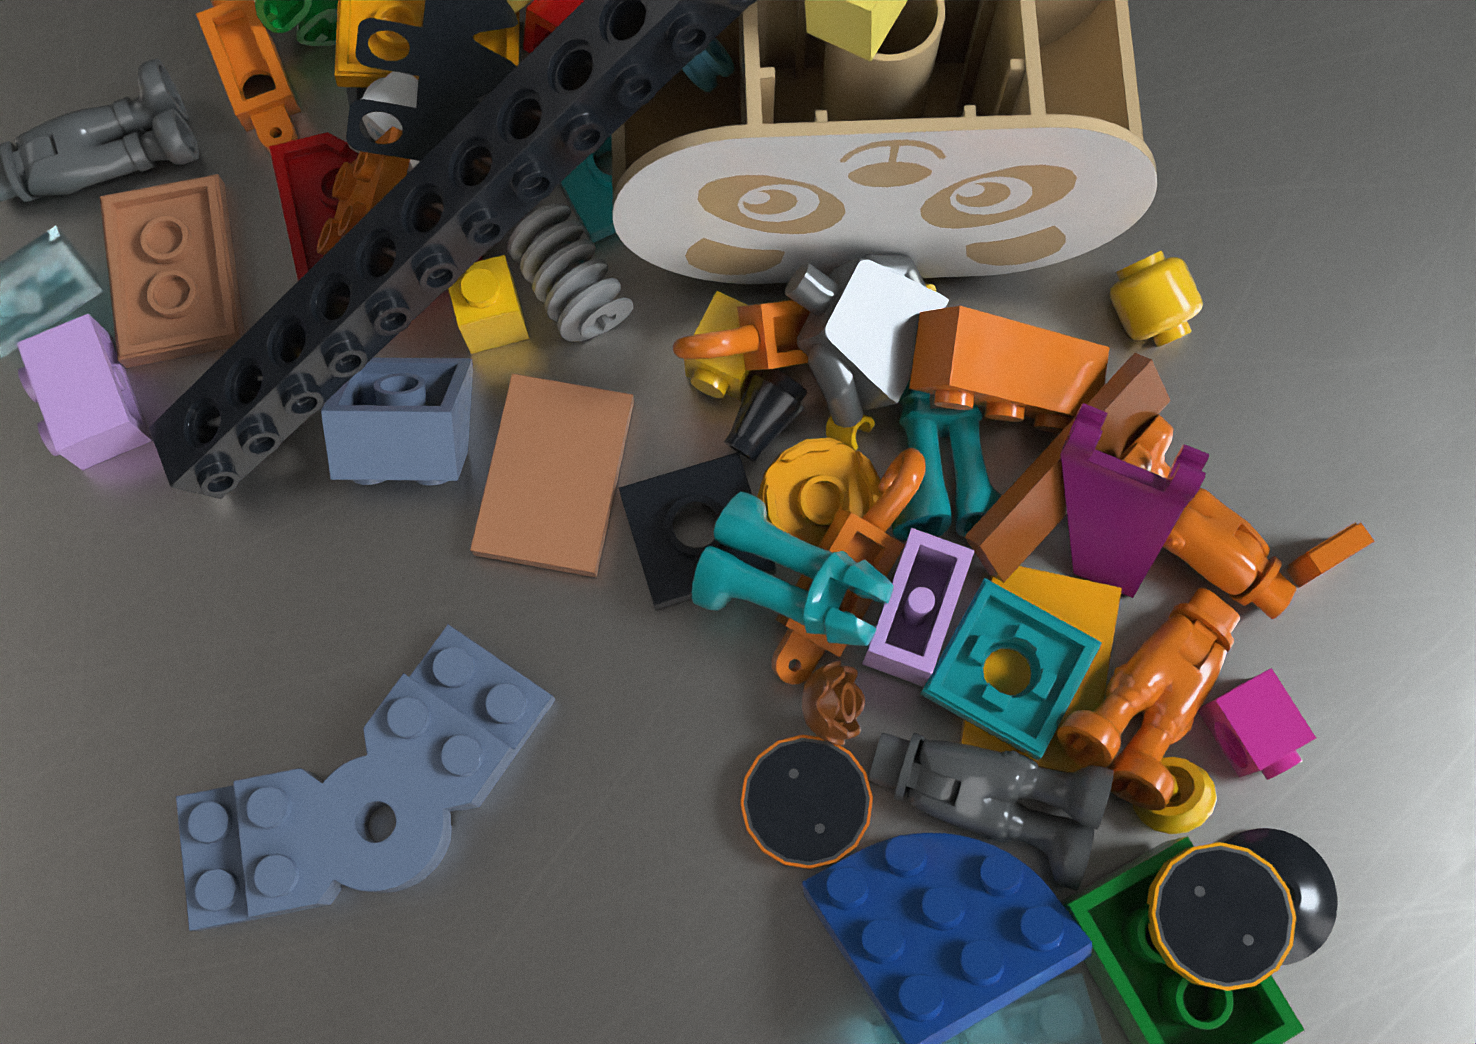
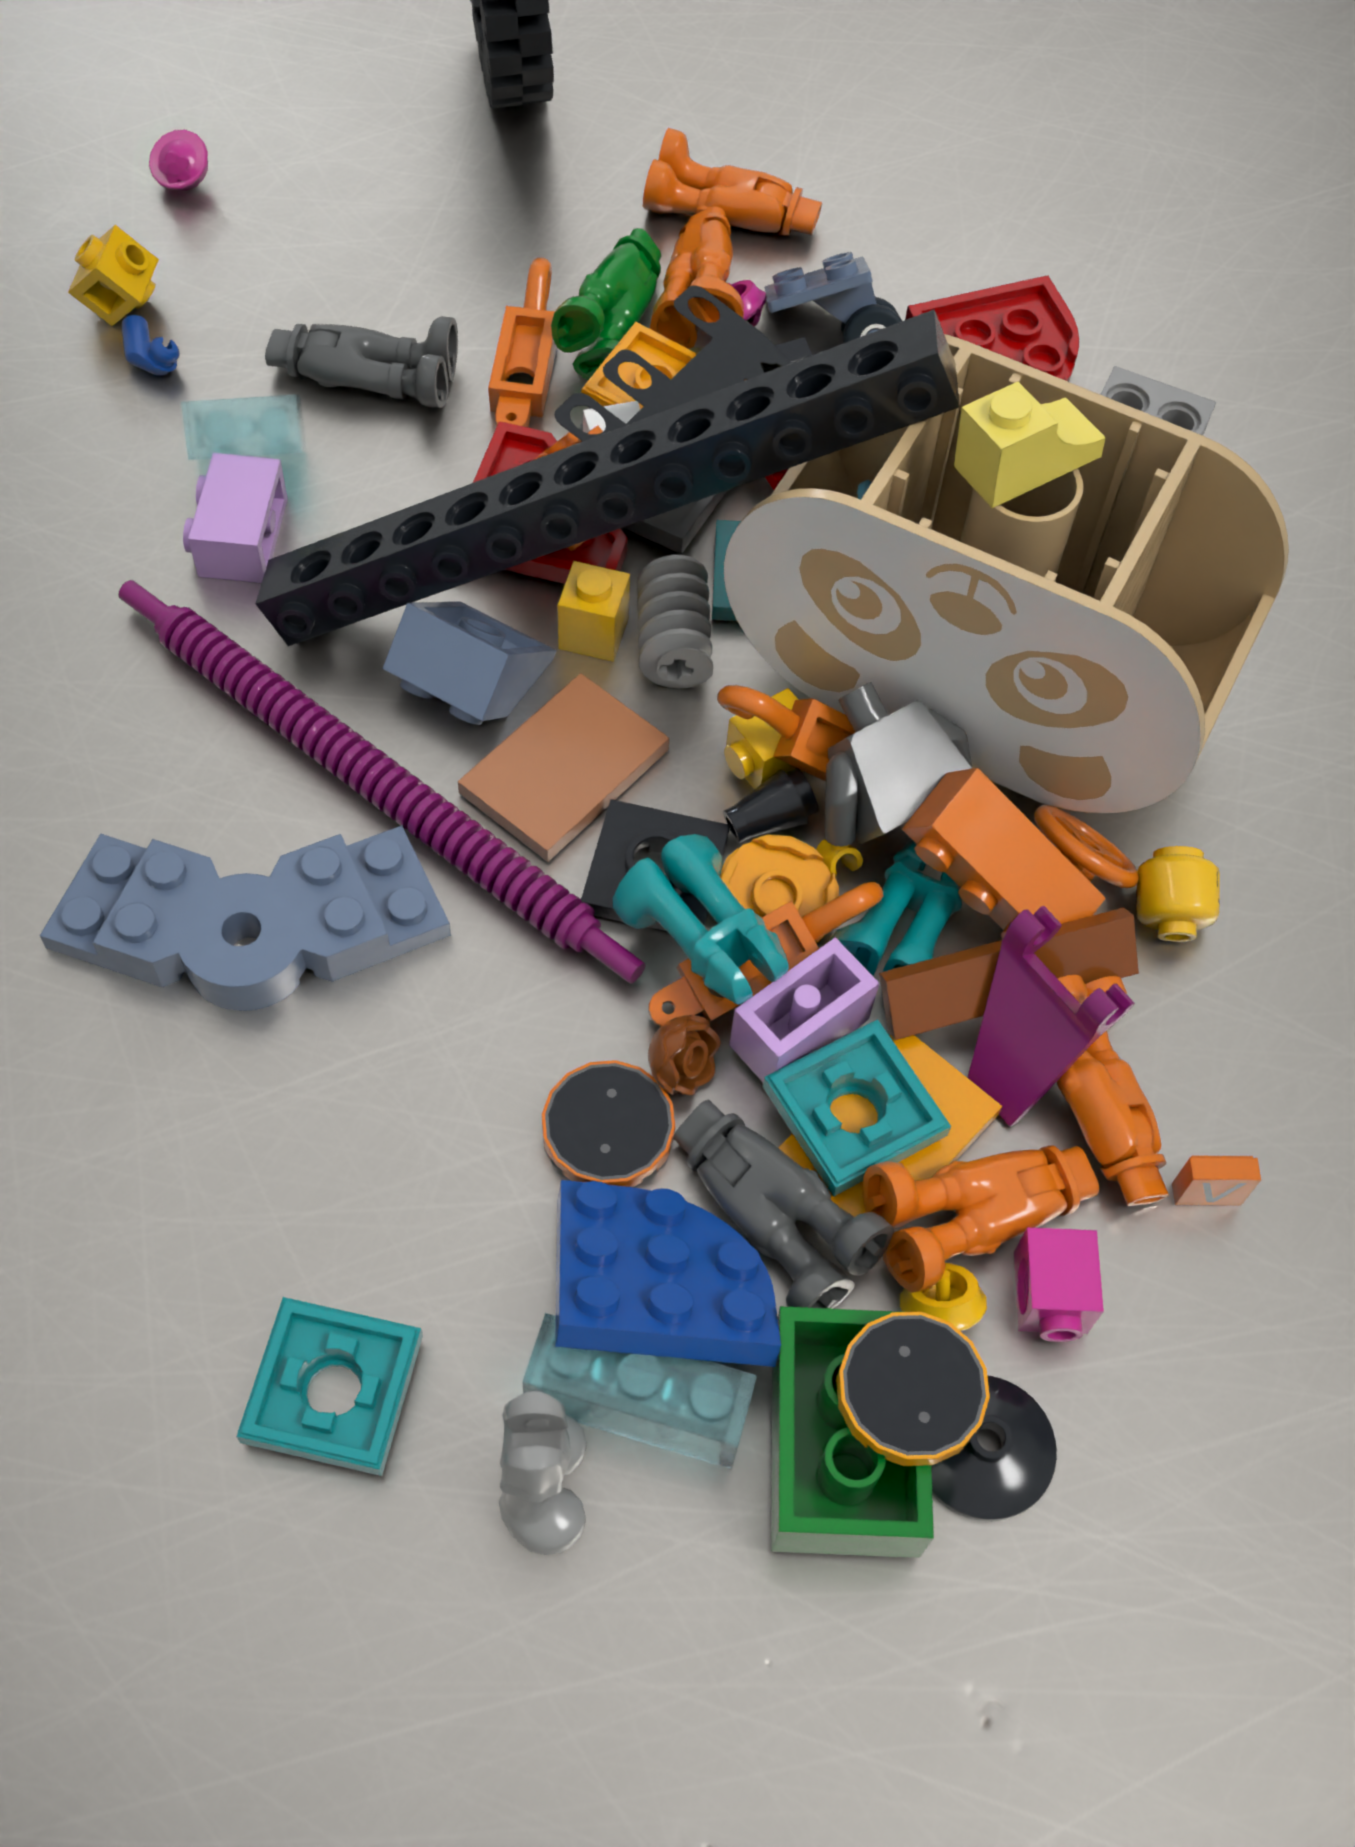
camera: 25 degrees right, 15 degrees down
nougat tile [99,174,245,368] -> none
none -> magenta hose [118,580,646,984]
none -> orange piece [1034,805,1139,888]

